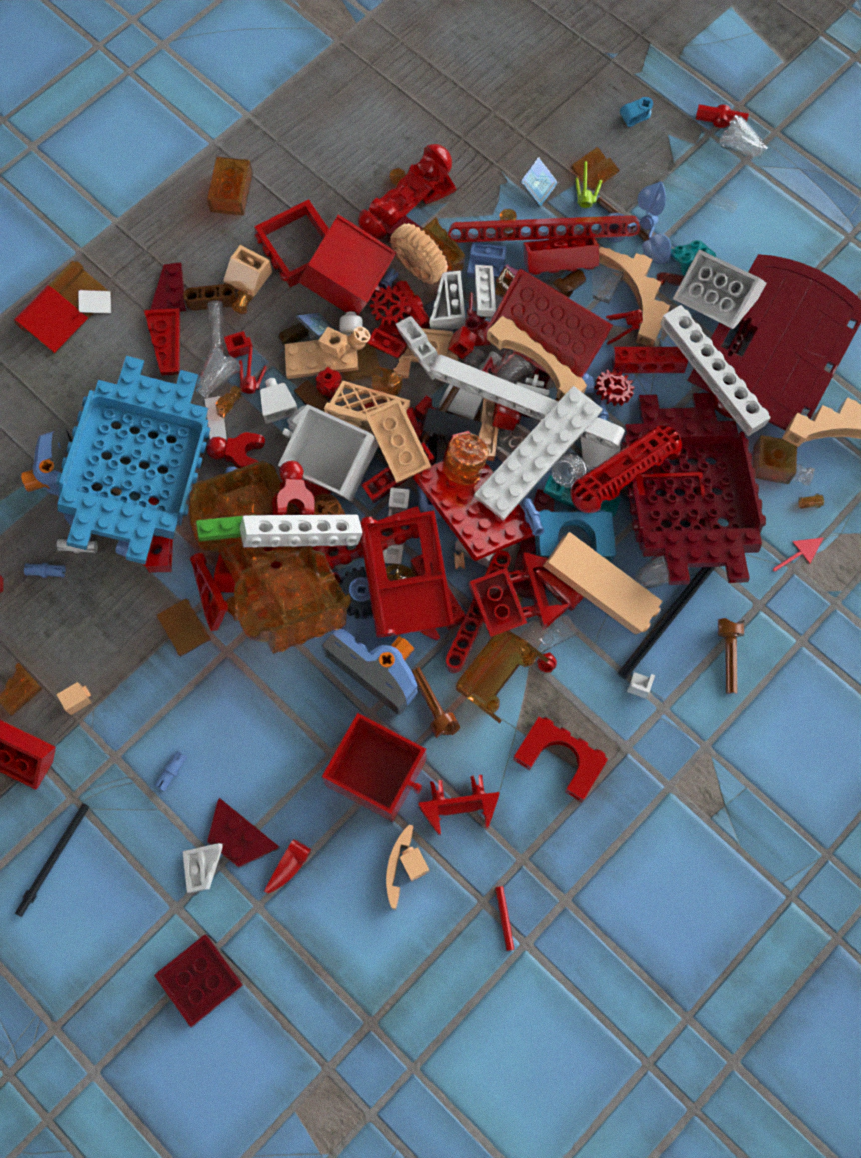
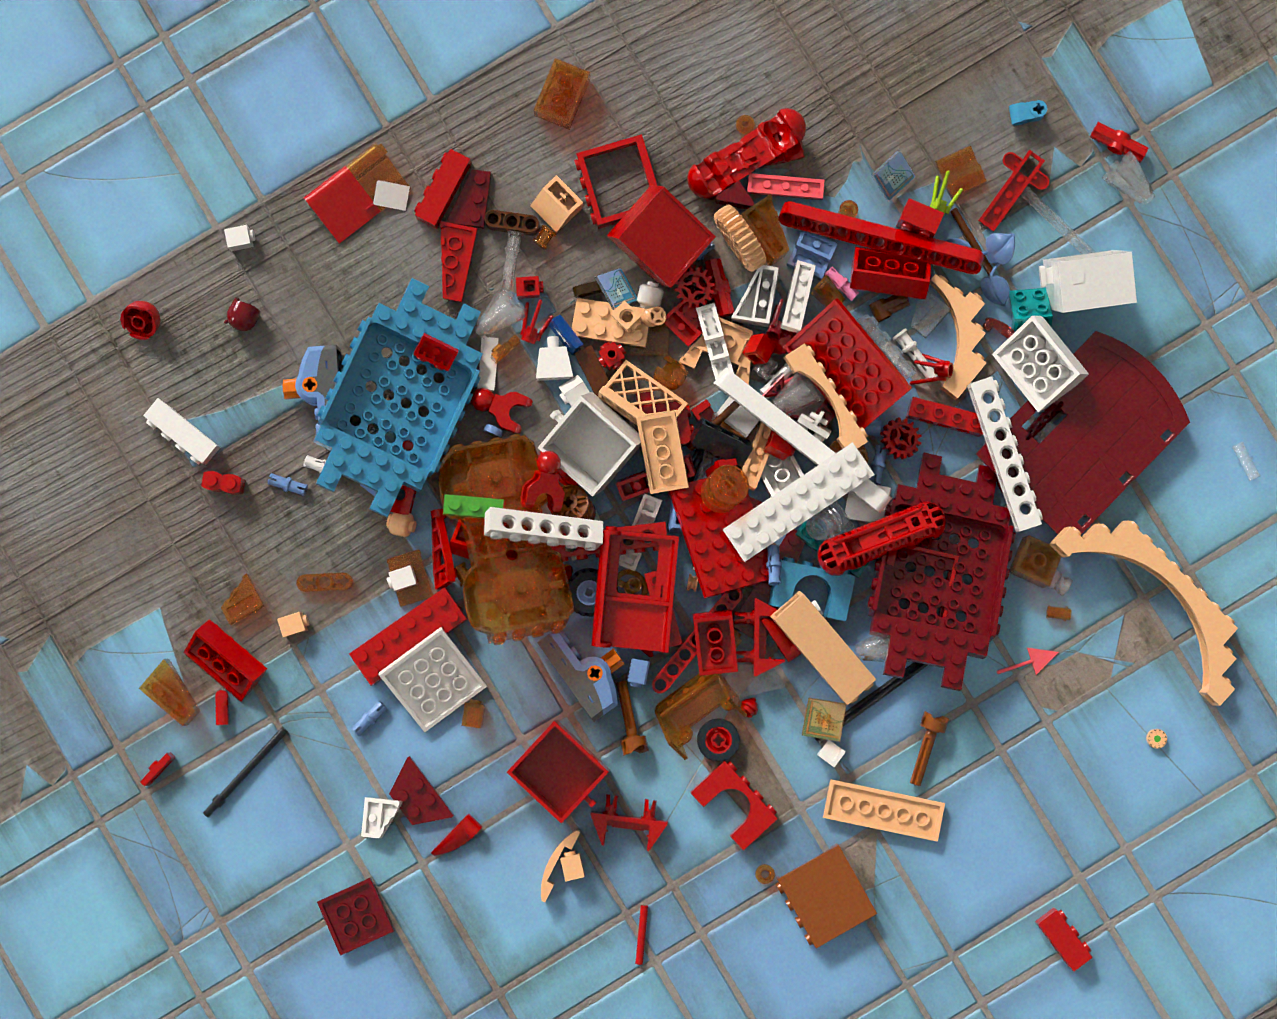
camera: 20 degrees right, 15 degrees up
none -> red bar [215,690,229,725]
none -> clear orange beam [296,572,353,592]
none -> red brick [349,587,468,686]
none -> white plate [378,627,487,732]
none -> light nougat head [386,513,417,537]
none -> white brick [387,565,418,592]
none -> red bracket [413,333,459,371]
none -> red brick [414,149,472,229]
none -> clear orange brick [461,699,486,728]
none -> blue slope [549,315,583,355]
none -> medium blue brick [627,659,650,688]
none -> black wheel [697,718,740,761]
none -> coral plate [747,173,824,200]
none -> clear orange plate [755,864,775,884]
none -> dark orange panel [776,843,877,948]
none -> clear orange piece [802,698,847,742]
none -> light nougat plate [823,779,945,842]
none -> white pin [892,328,938,378]
none -> red brick [896,198,944,238]
none -> red piece [978,150,1049,232]
none -> white piece [1039,250,1137,313]

